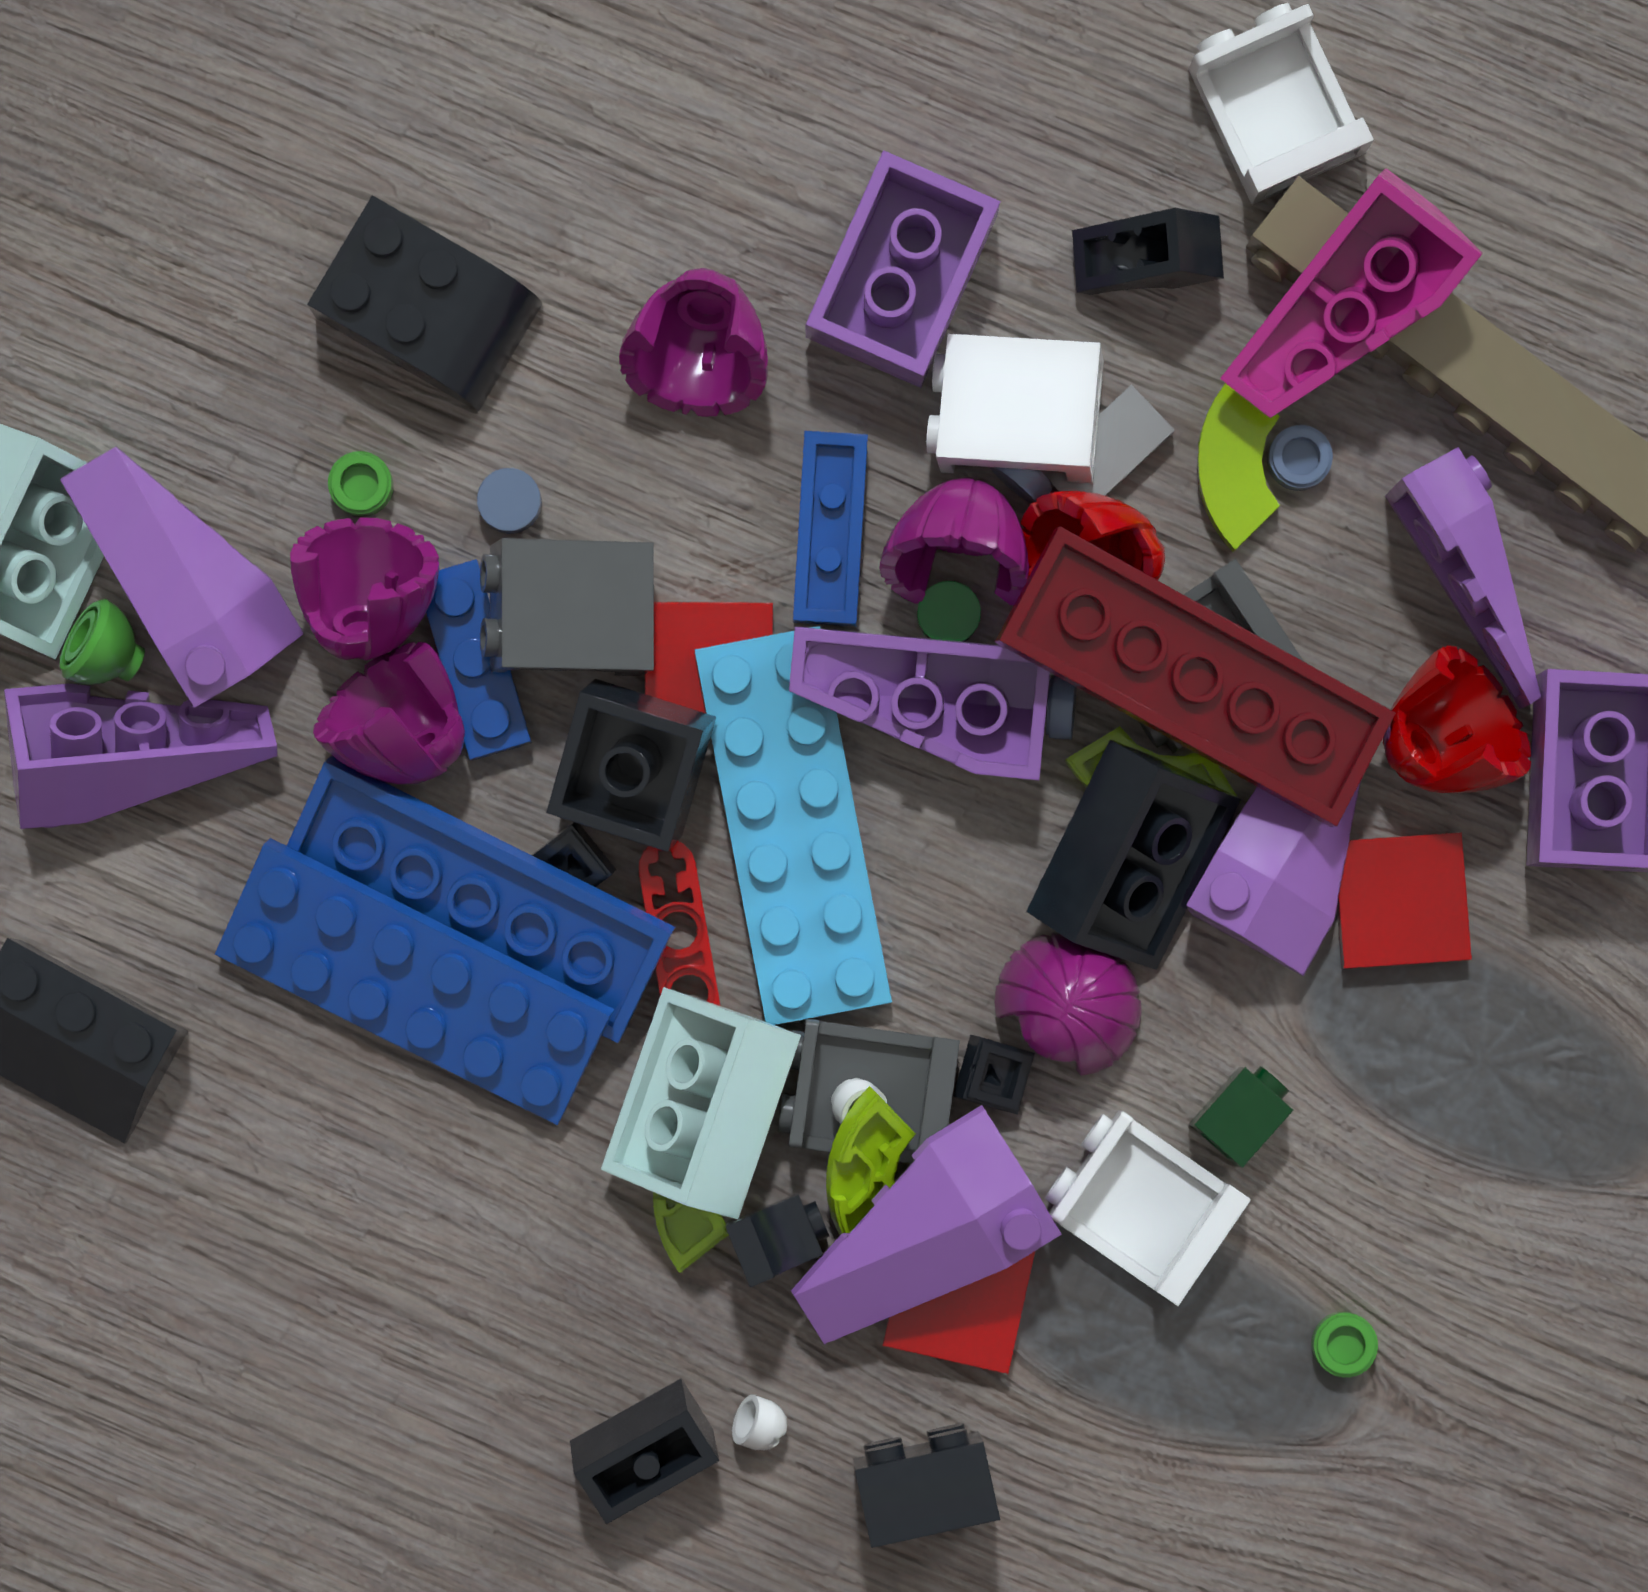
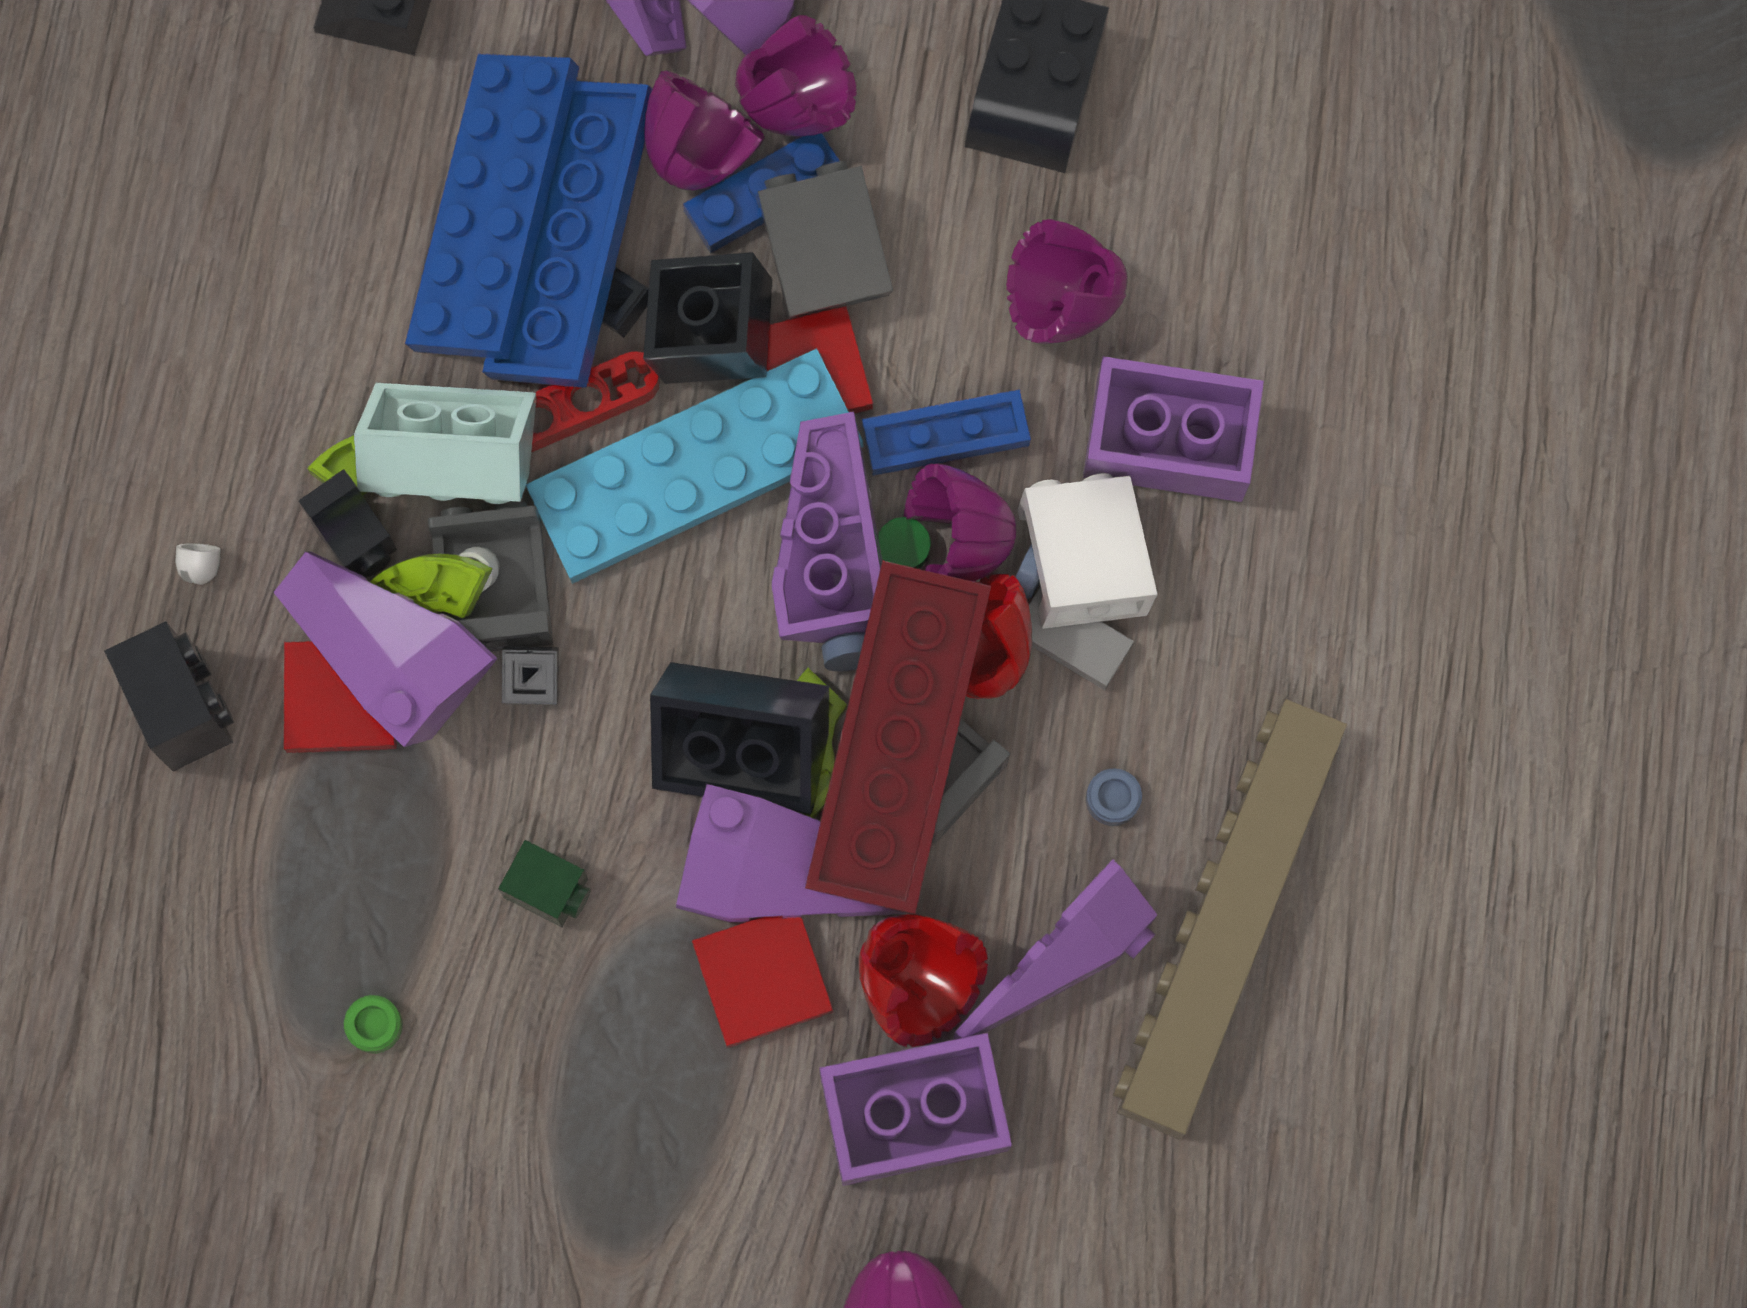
camera: 75 degrees right, 10 degrees down
bright green tile [328,451,394,517] -> none
sand blue tile [477,468,542,534] -> none
black brick [570,1378,719,1524] -> none
magenta hair [994,932,1142,1076] -> none
white panel [1045,1110,1251,1306] -> none
black arch [1072,207,1224,295] -> none
white panel [1188,3,1374,205] -> none
lime tile [1197,383,1280,552] -> none
dark pink wedge [1220,168,1483,418] -> none

